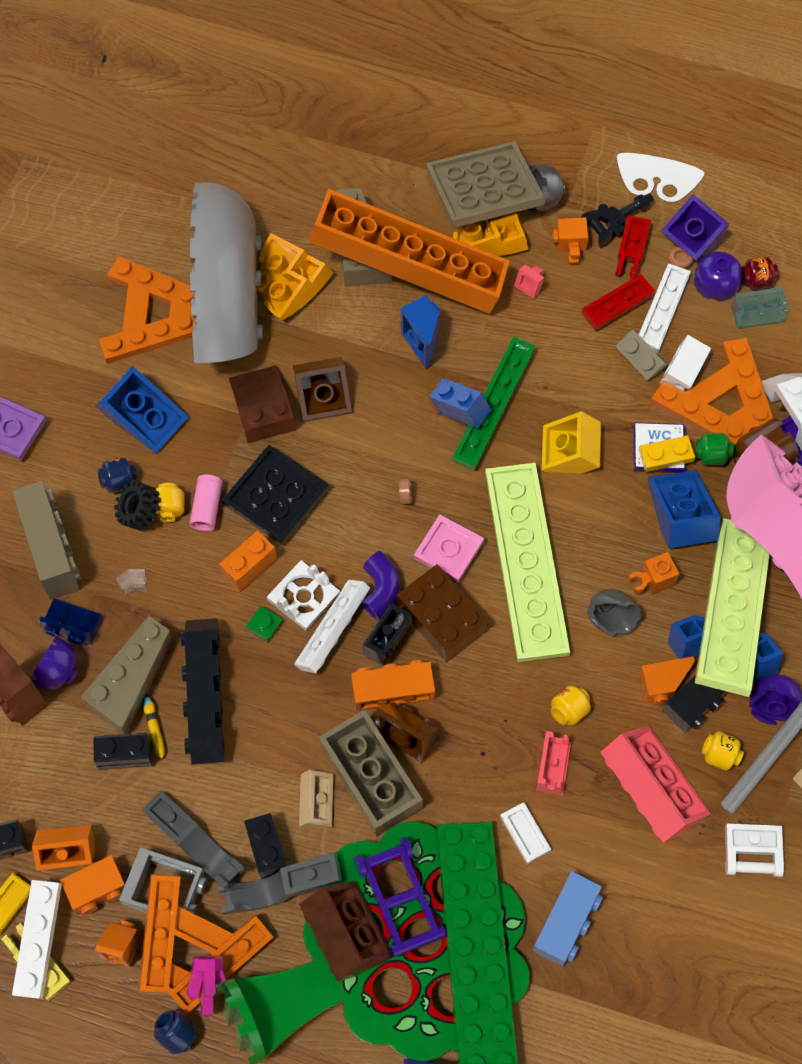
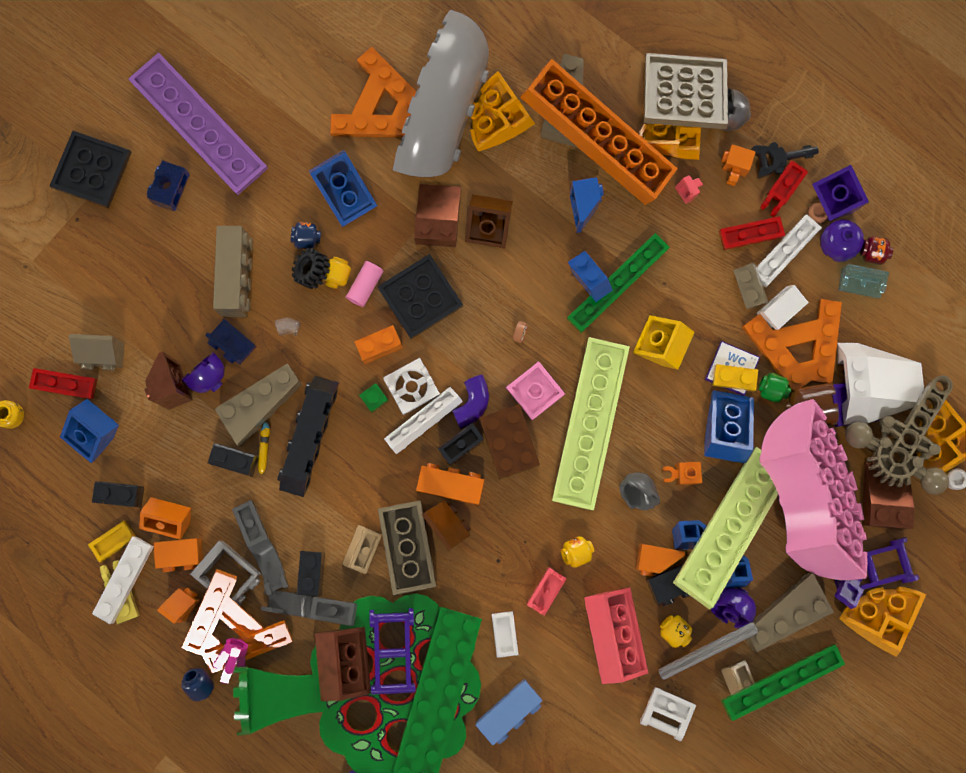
camera: 20 degrees right, 15 degrees up
white piece [617,153,704,202] -> none

